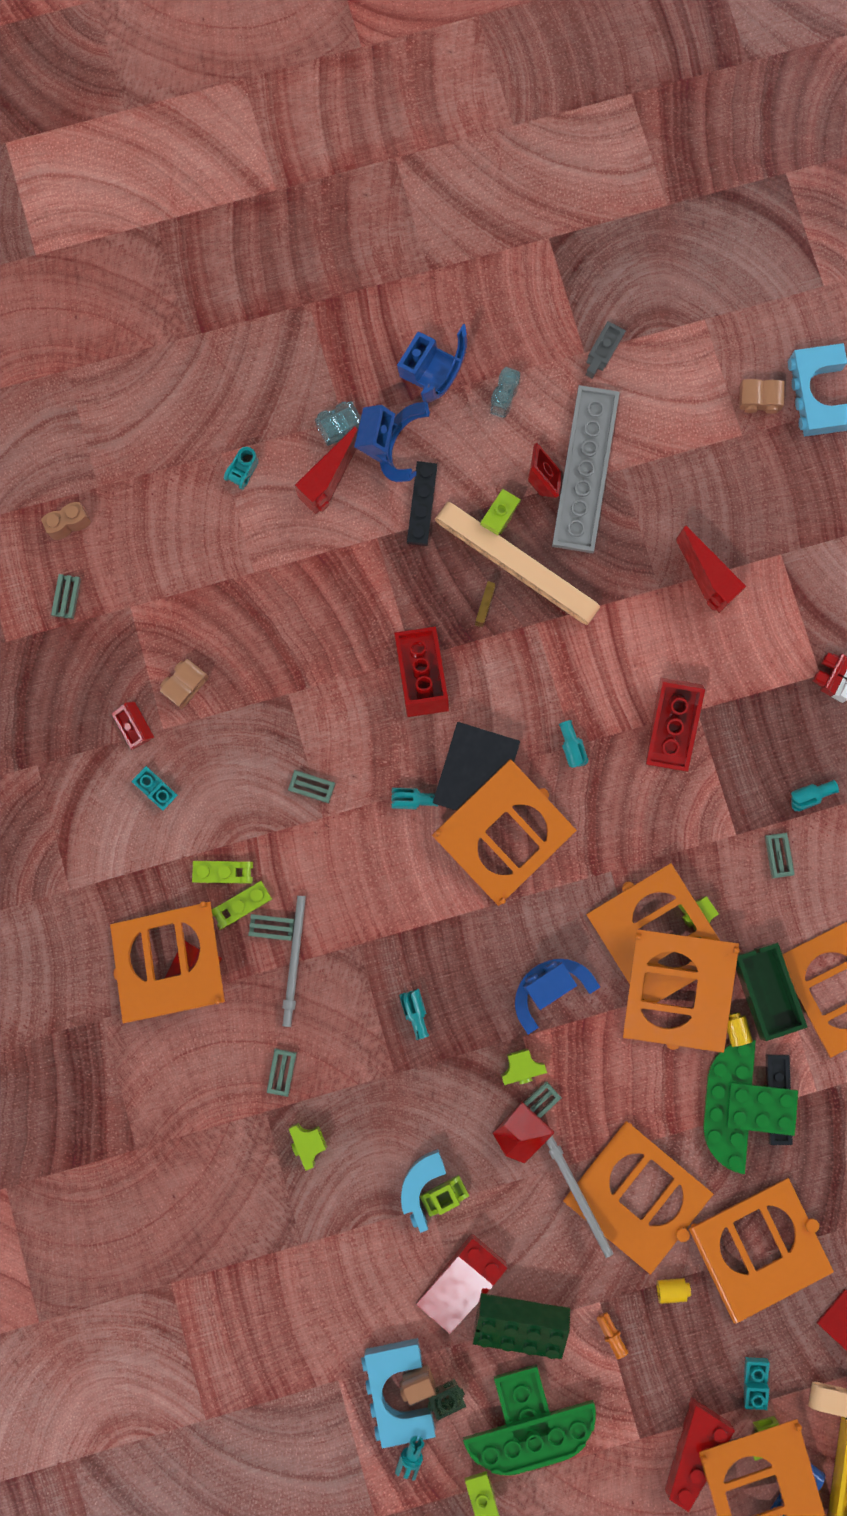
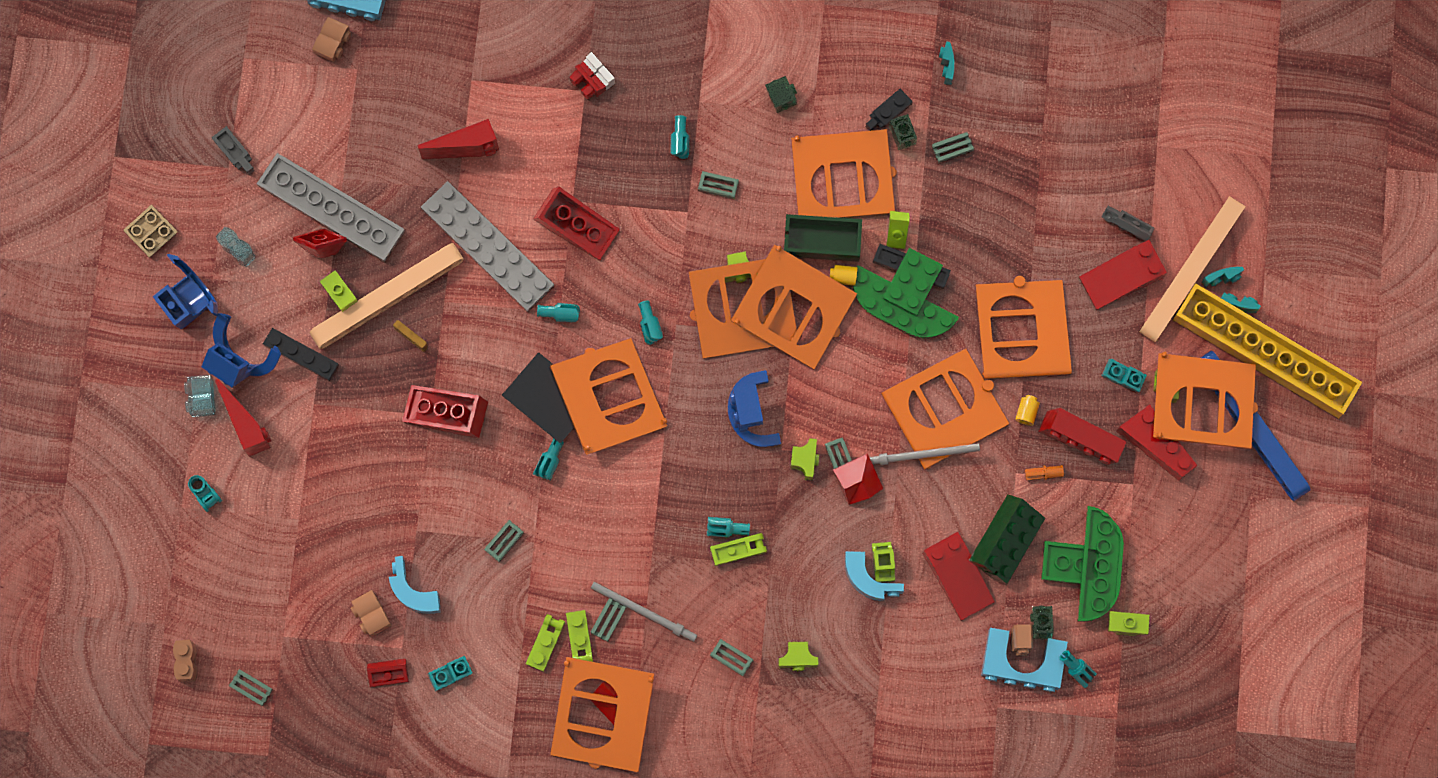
camera: 70 degrees left, 5 degrees down
none -> tan slope [123,205,177,258]
none -> medium azure arch [389,556,441,614]
none -> light grey plate [421,181,554,312]
none -> teal arm [638,300,663,345]
none -> lime plate [710,533,767,566]
none -> lime brick [886,211,910,249]
none -> red wedge [1038,408,1126,465]

